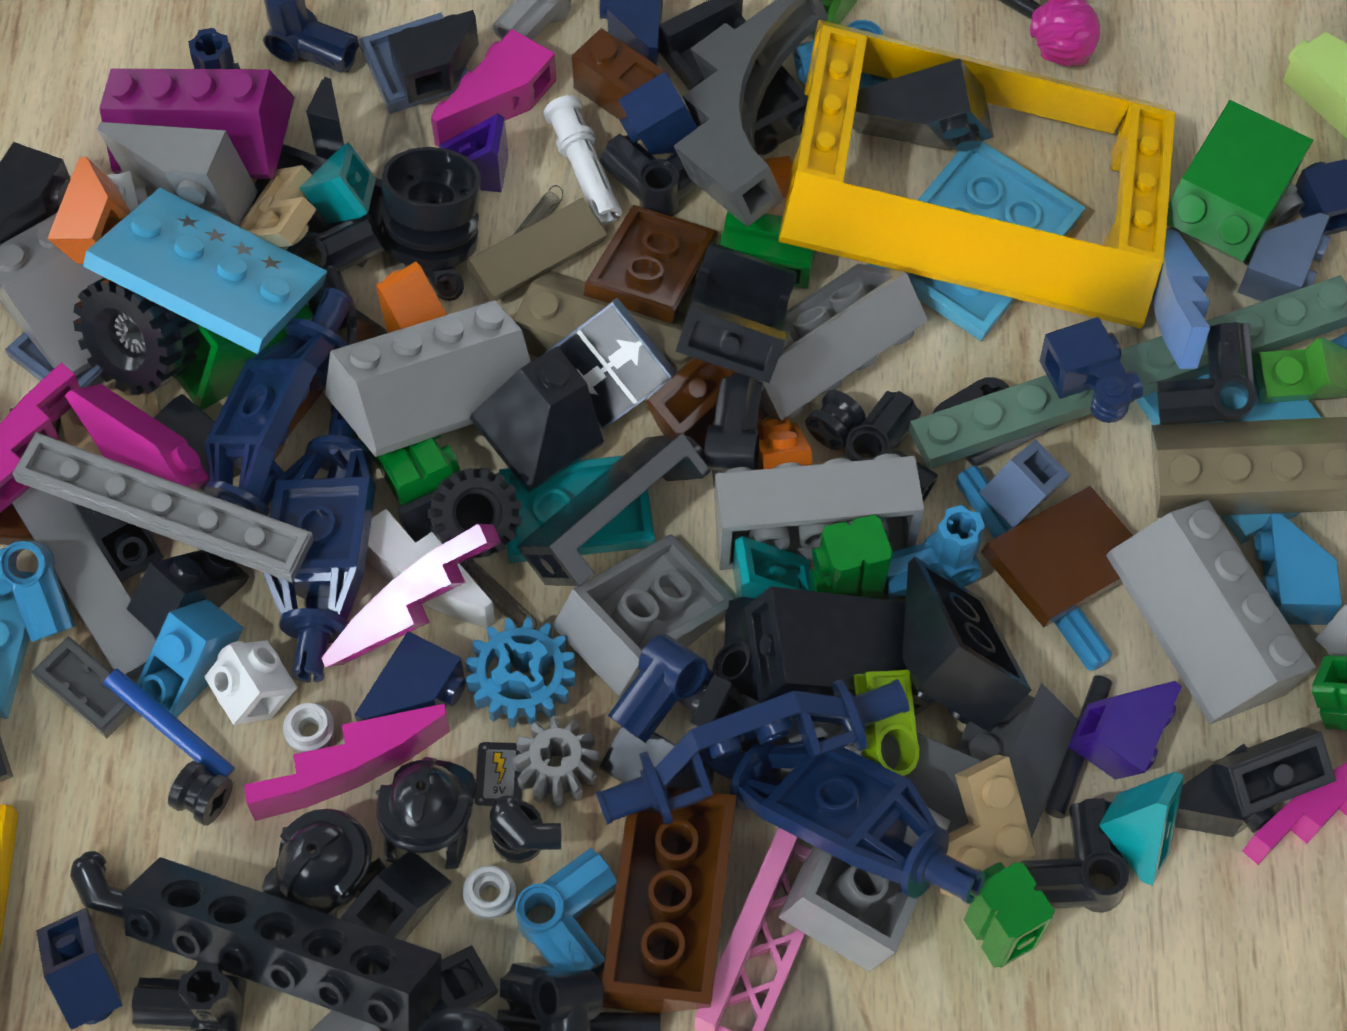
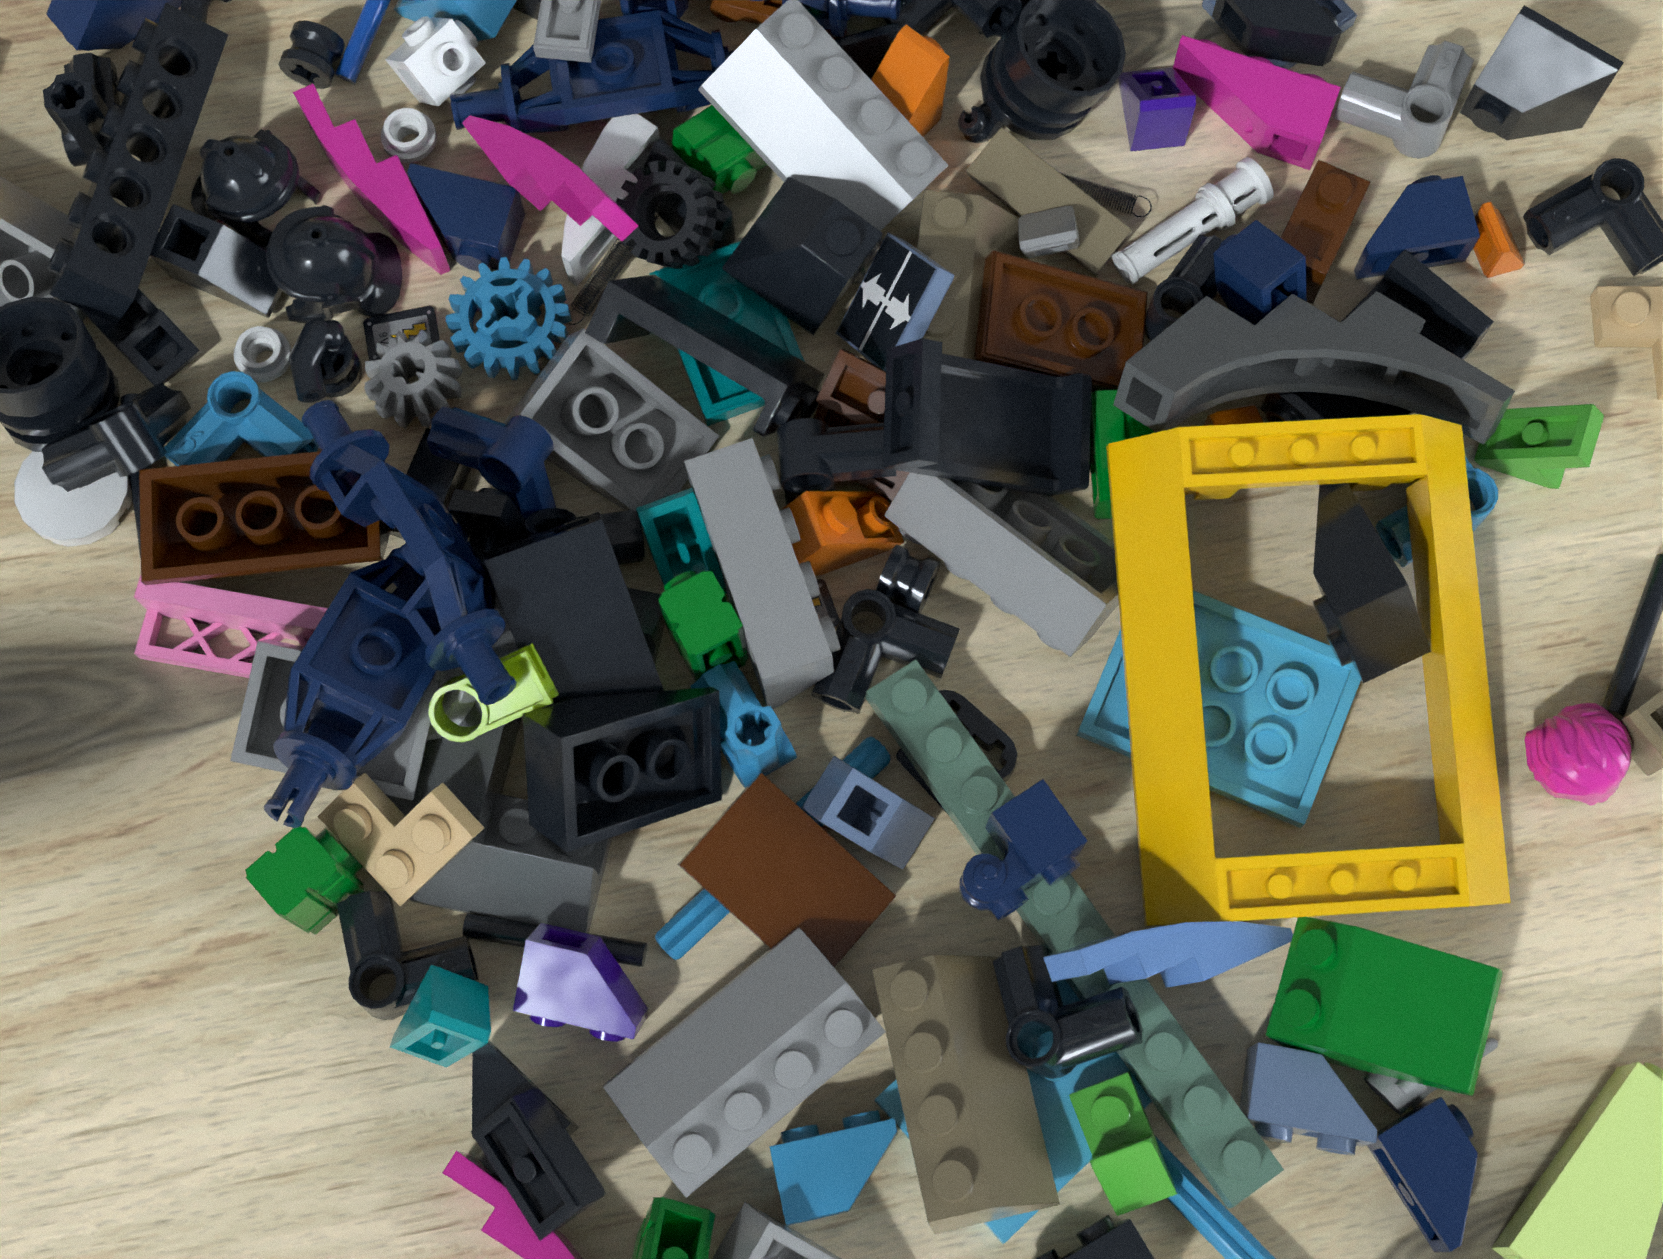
camera: 80 degrees right, 10 degrees up
none -> light grey slope [1018,206,1081,258]

